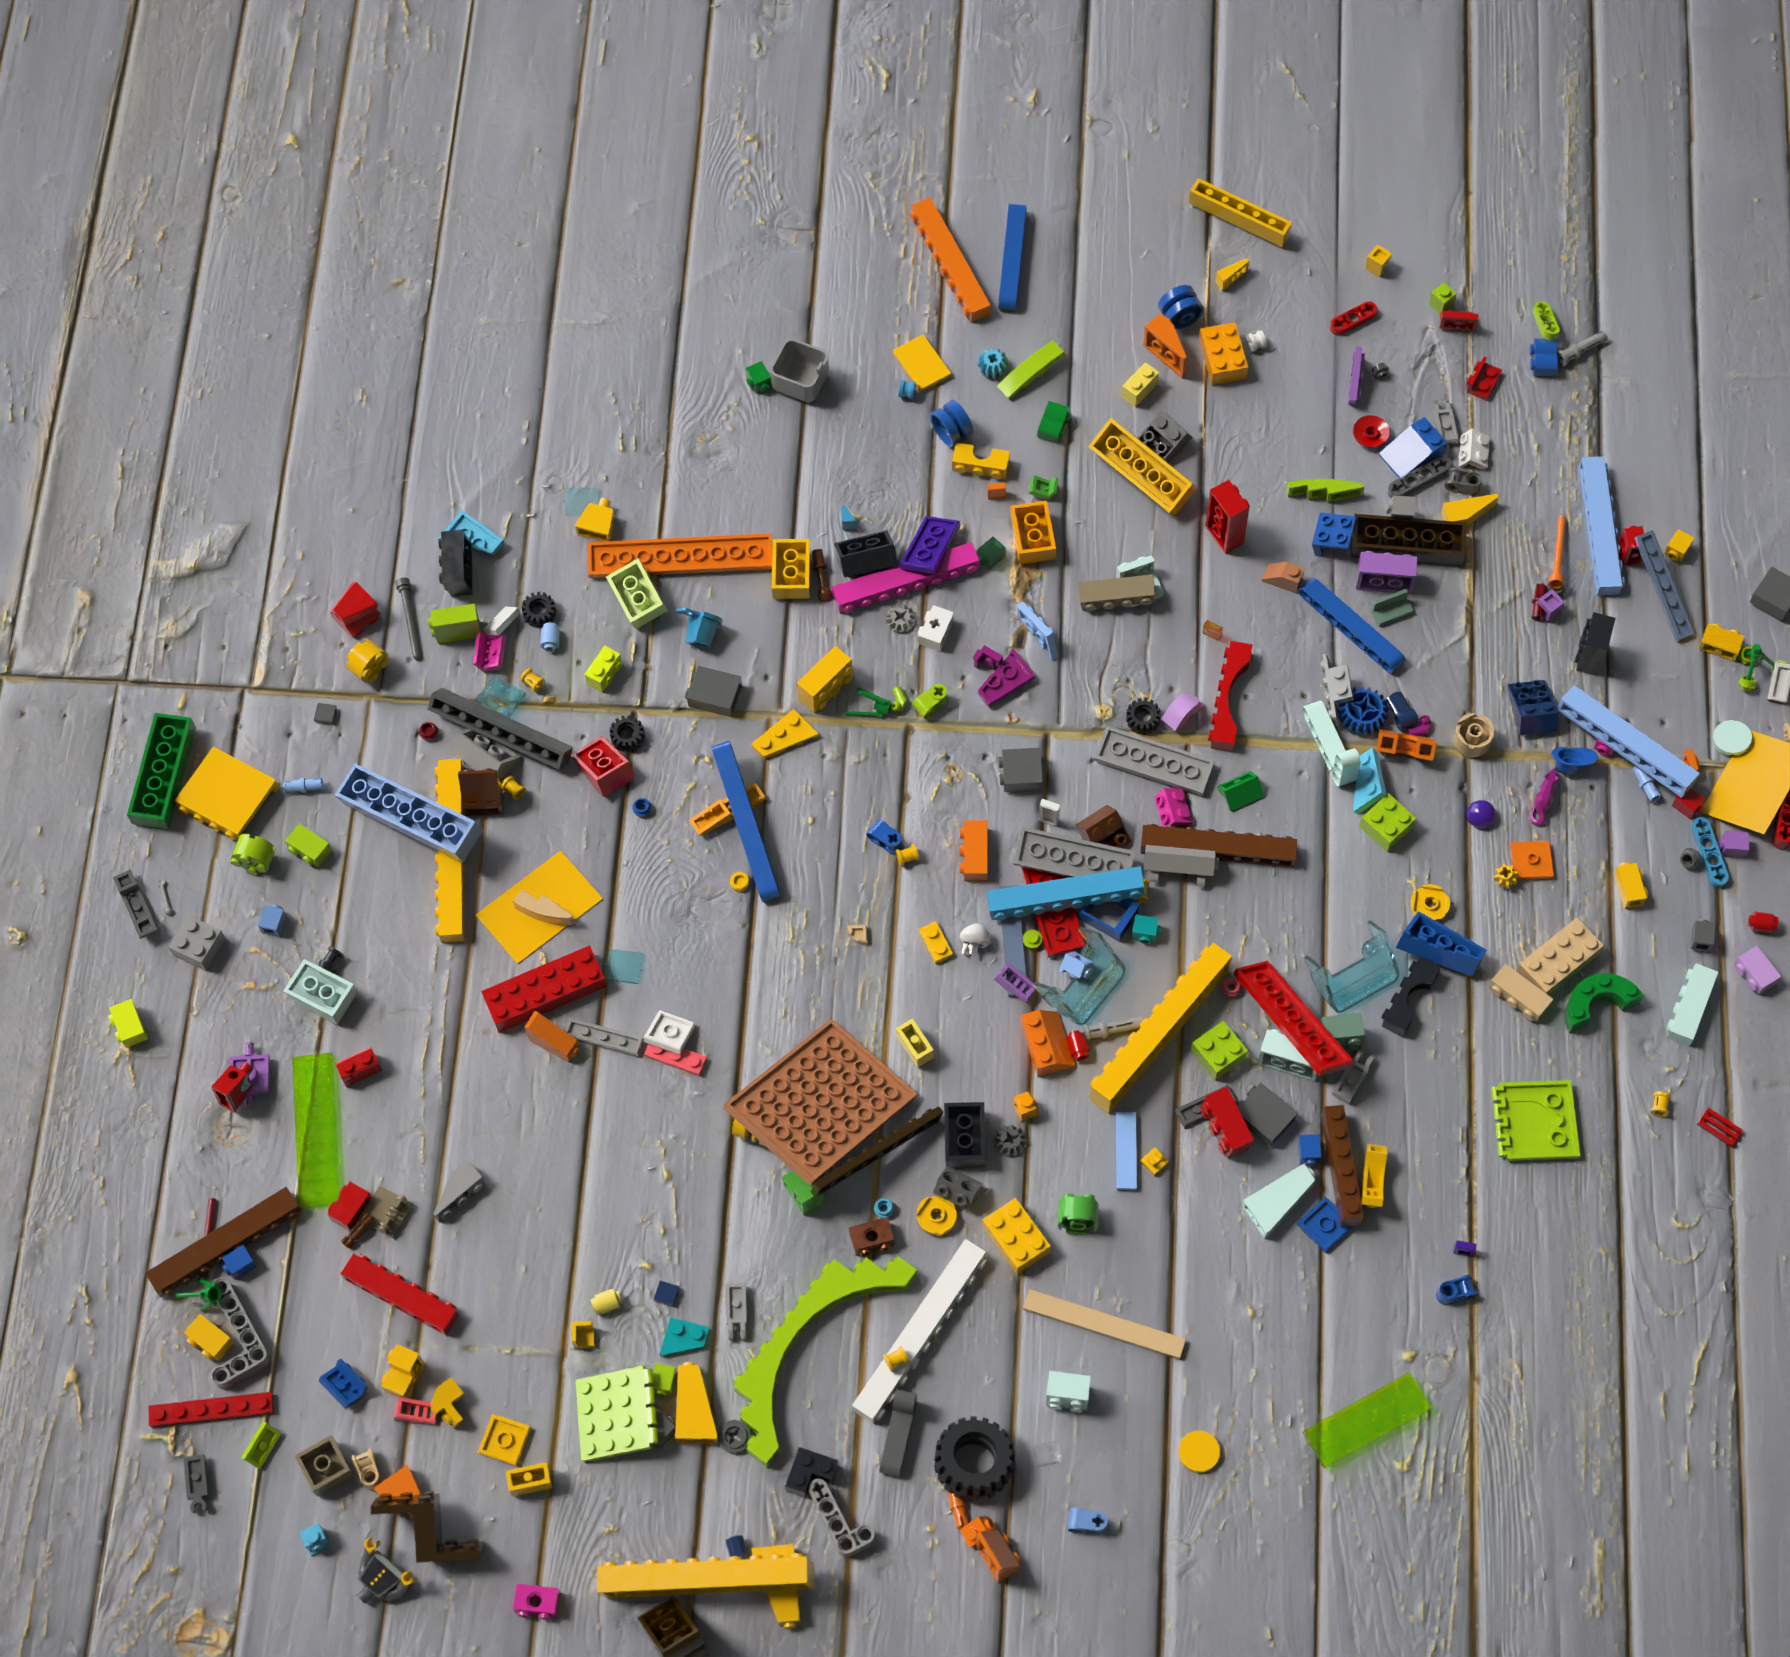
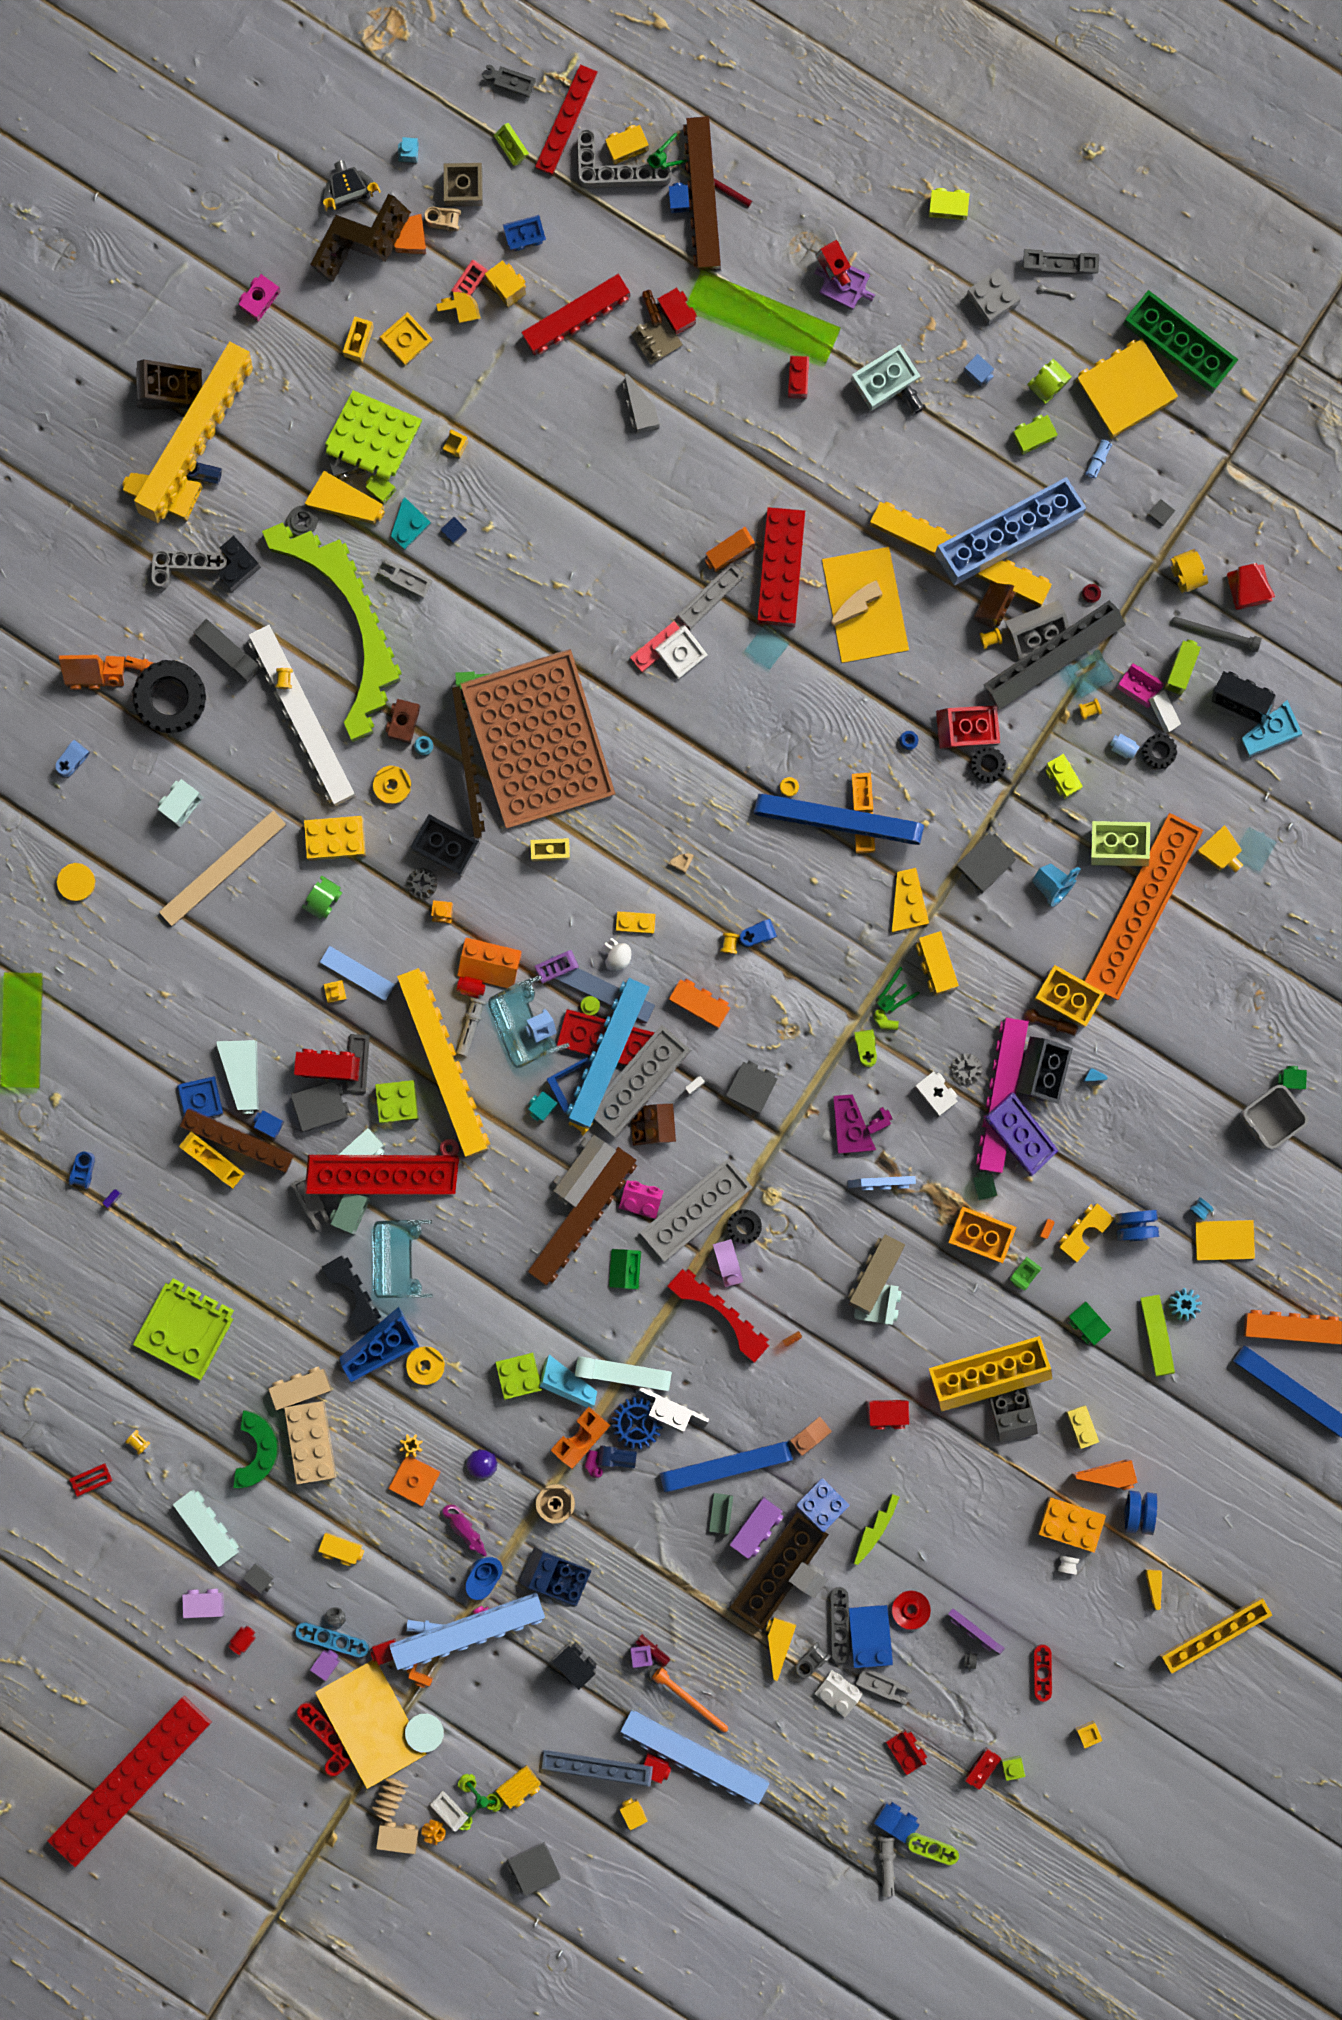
camera: 120 degrees right, 20 degrees up
light yellow brick [591,1289,622,1314] -> none
dark grey brick [933,1166,983,1211] -> none

